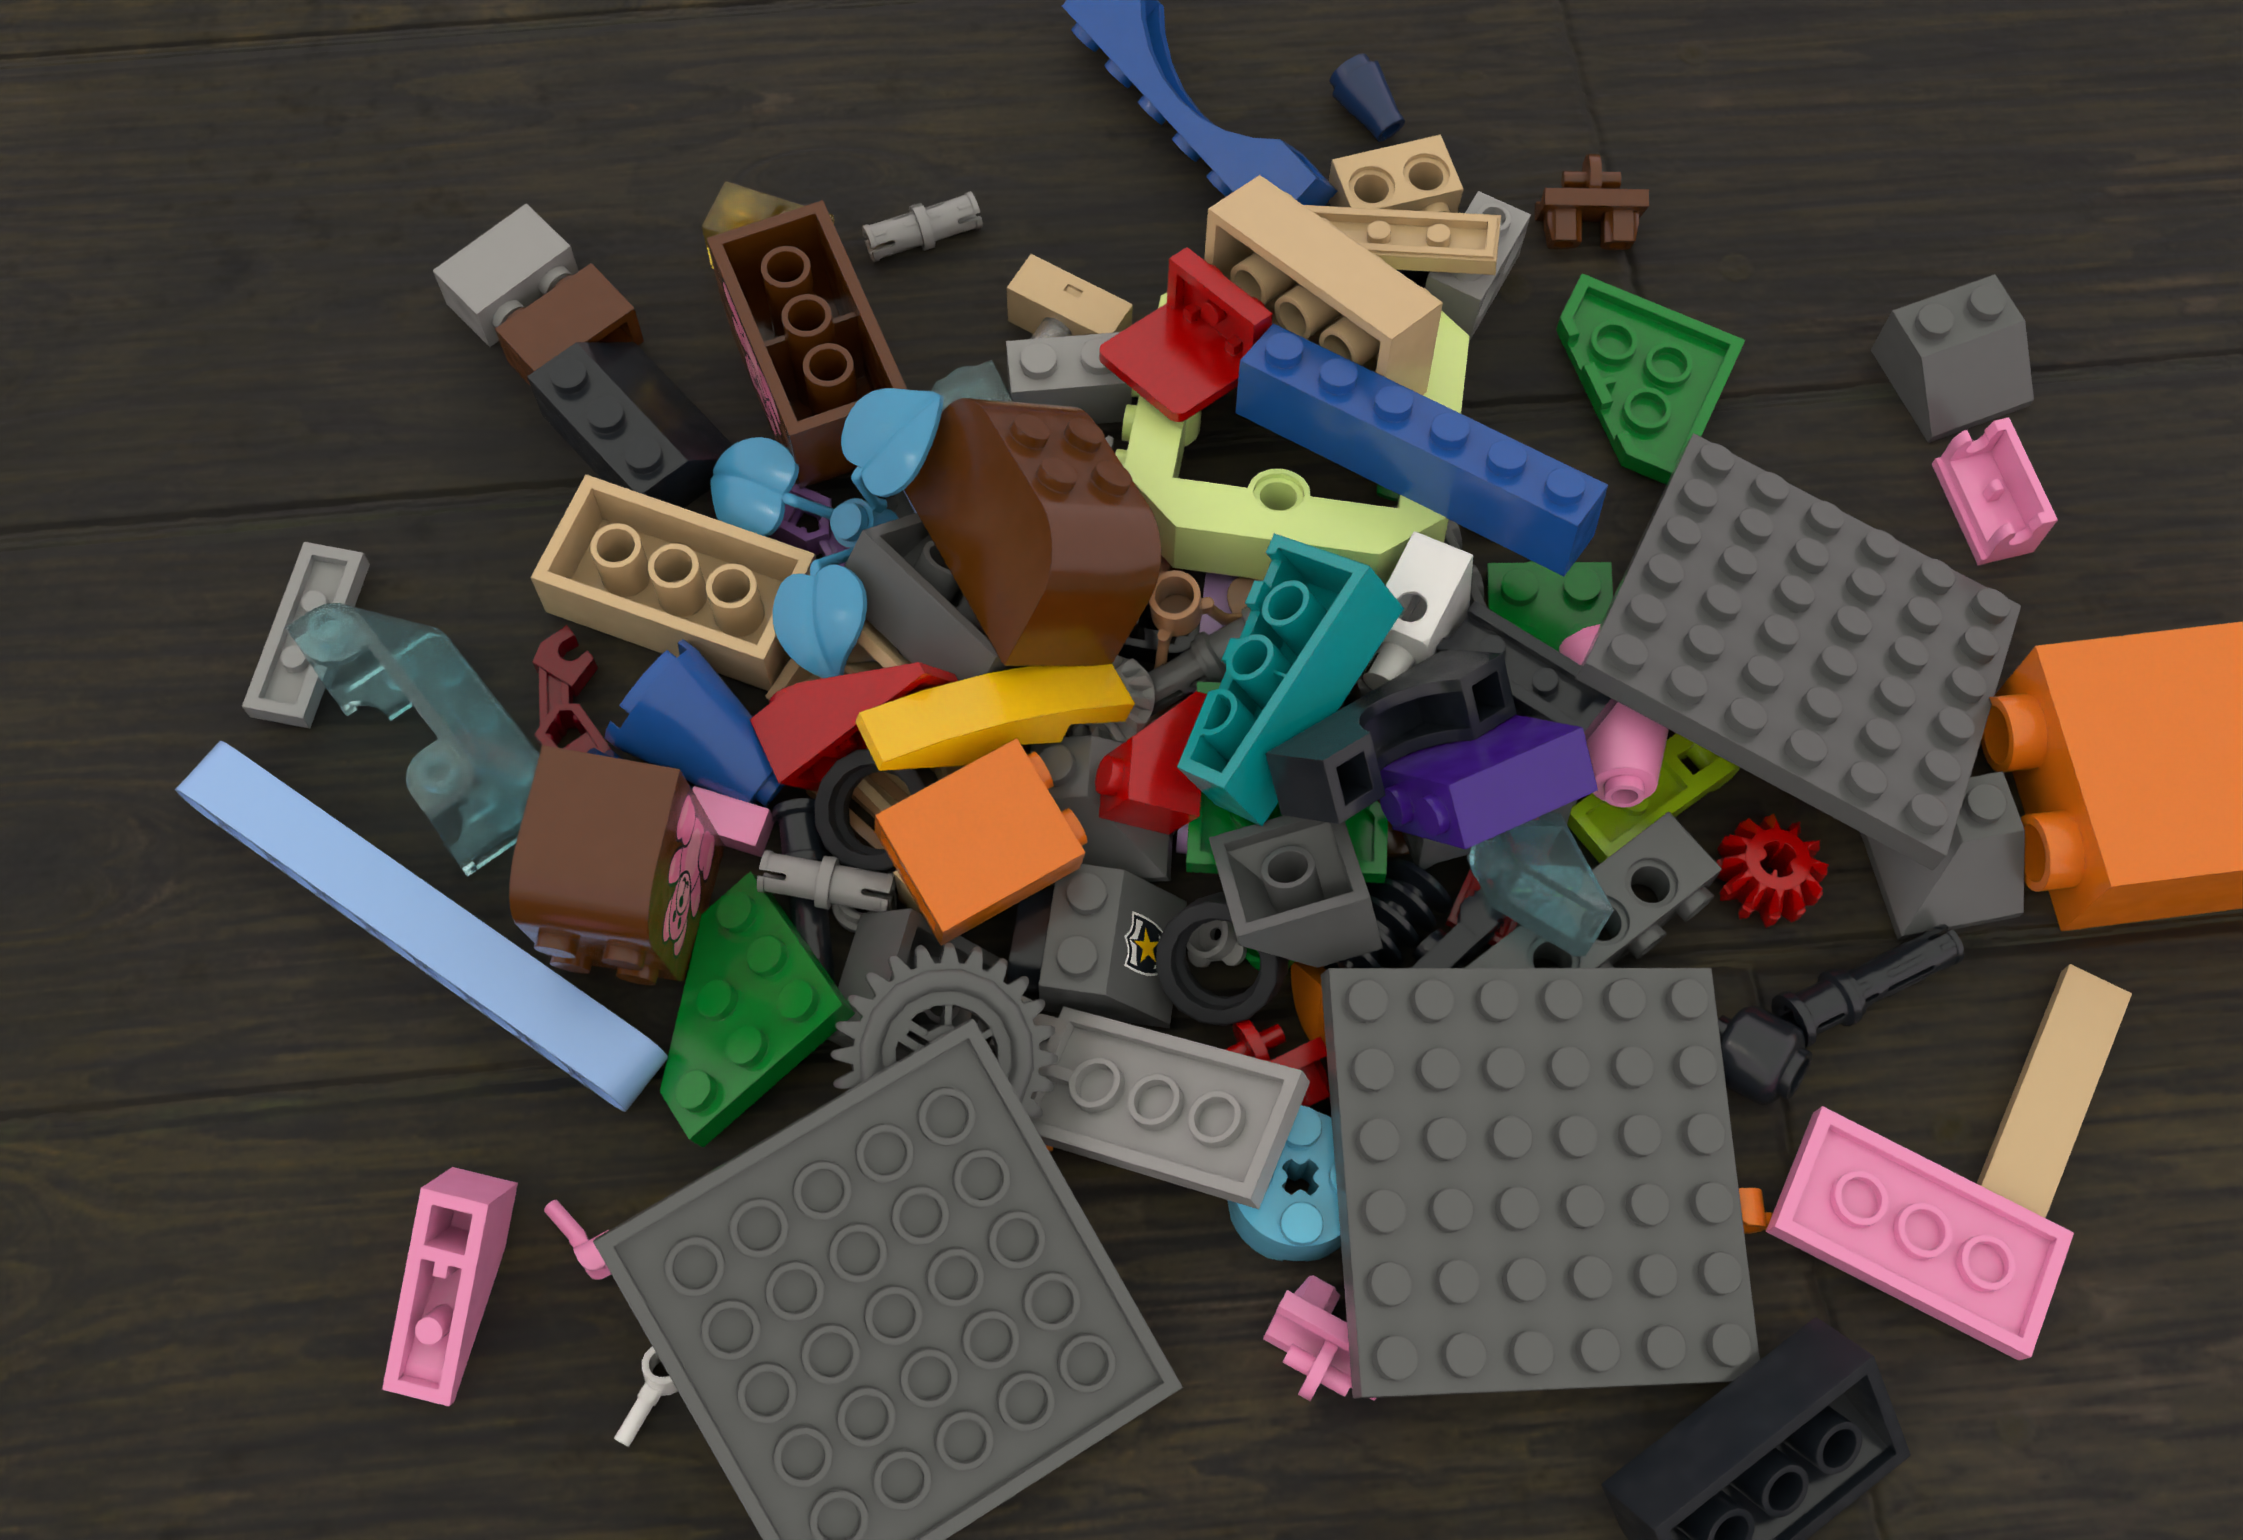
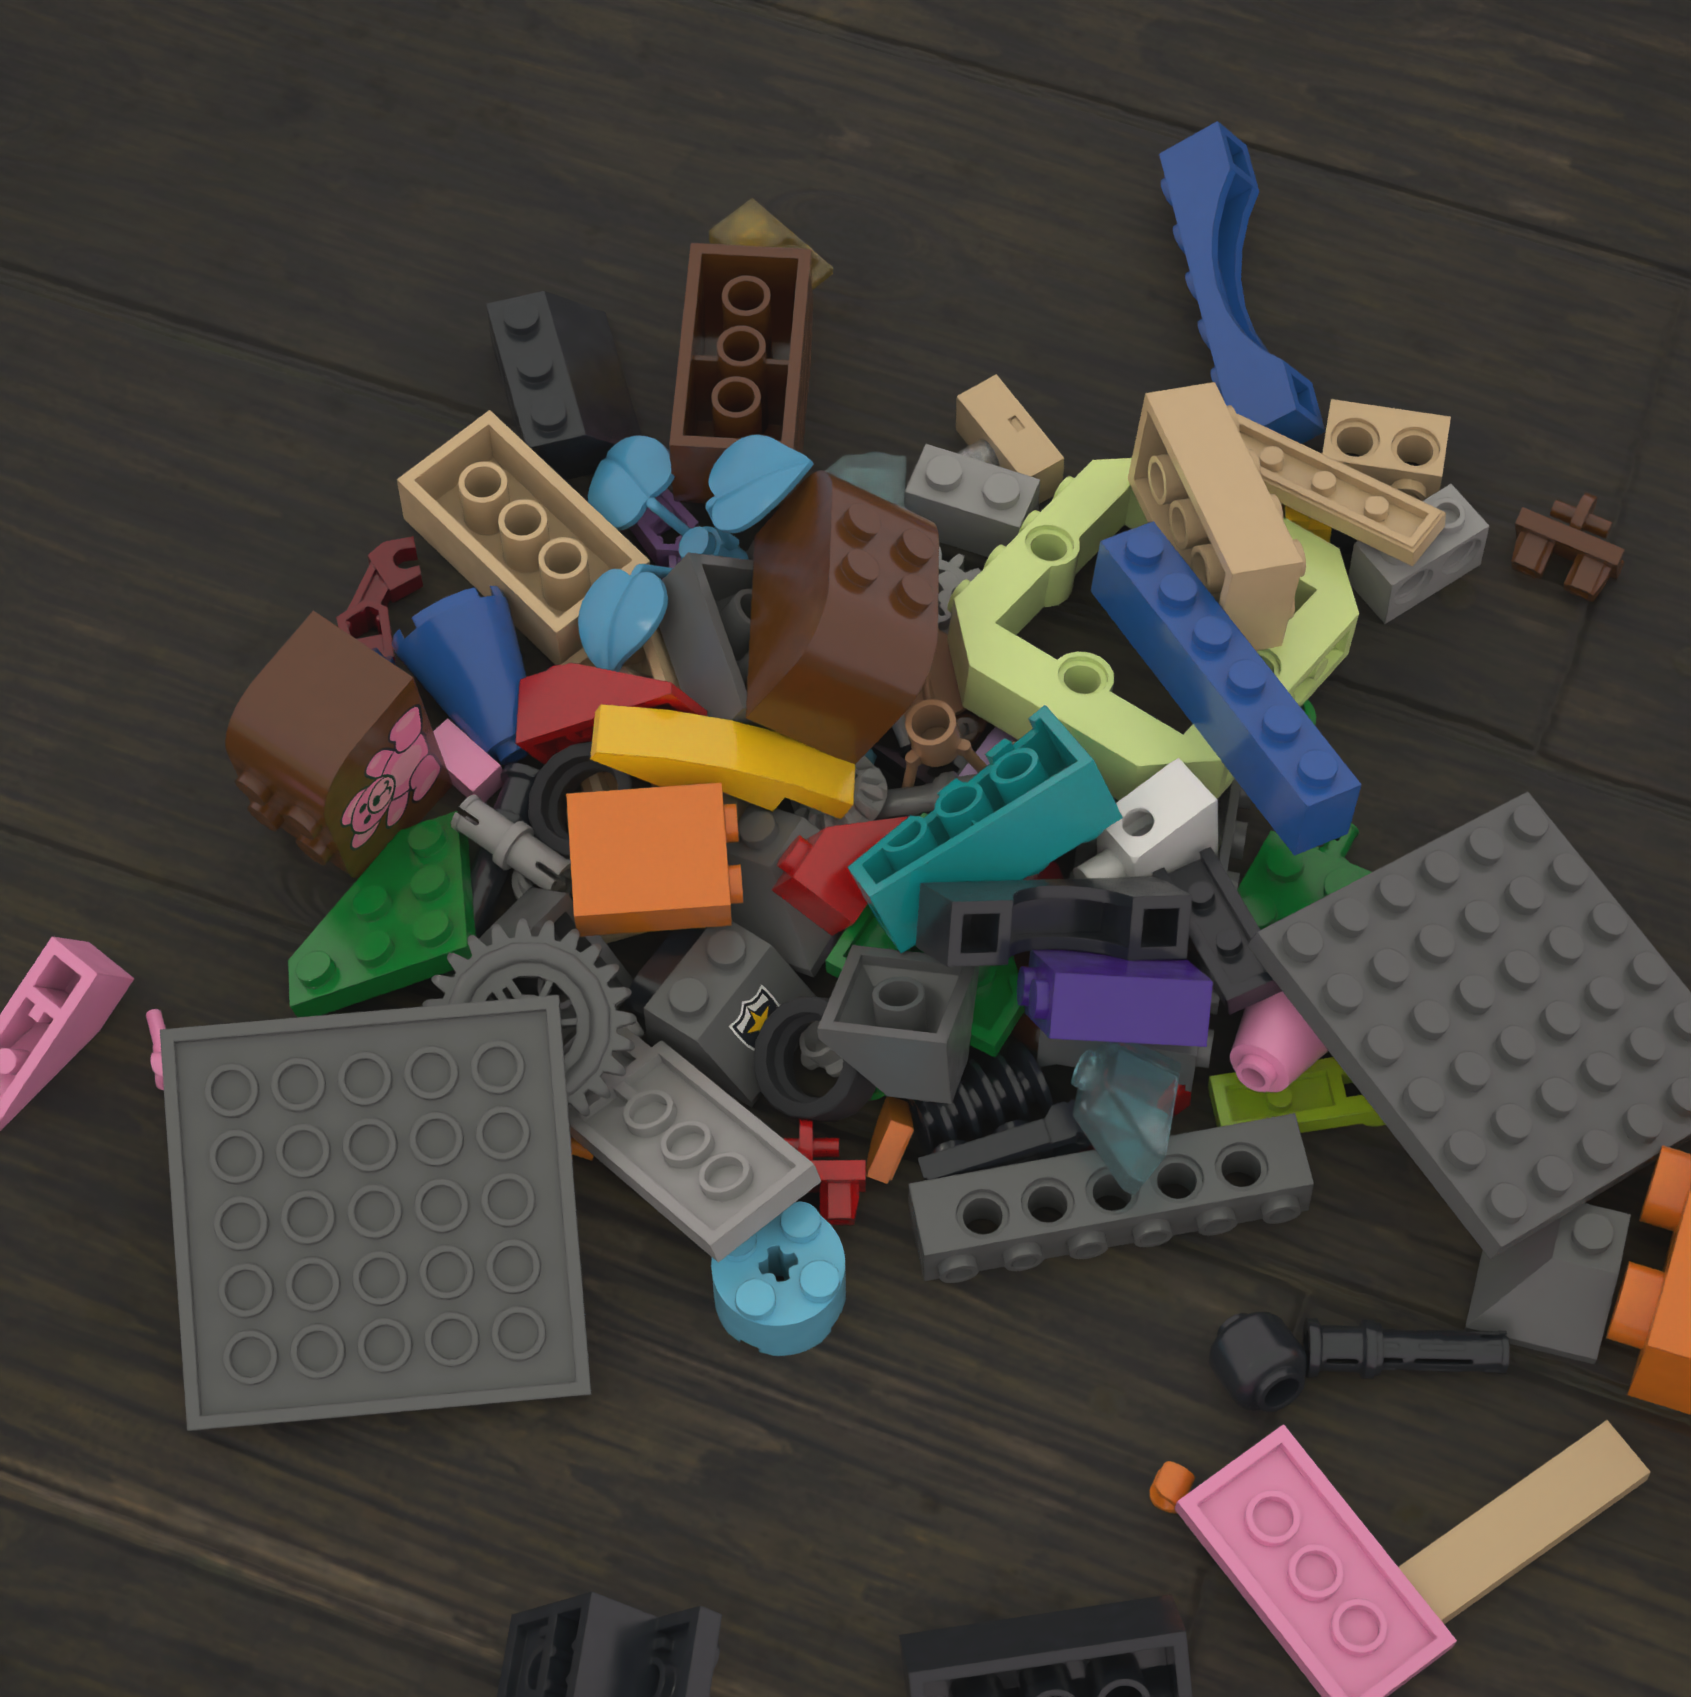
camera: 30 degrees right, 5 degrees down
light blue beam [175,741,668,1112] -> none
light grey plate [242,542,370,729] -> none
clear light blue windscreen [285,603,540,877] -> none
light grey brick [433,203,579,347] -> none
reddish brown brick [495,263,644,386] -> none
white hand [614,1346,678,1447] -> none
light grey pin [862,191,983,262] -> none
red bracket [1099,247,1273,422] -> none
bright pink hips [1263,1275,1376,1402] -> none
dark grey plate [1321,968,1760,1399] -> none
dark blue cone [1329,54,1405,142] -> none
green plate [1556,273,1745,485] -> none
red gear [1716,814,1829,928] -> none

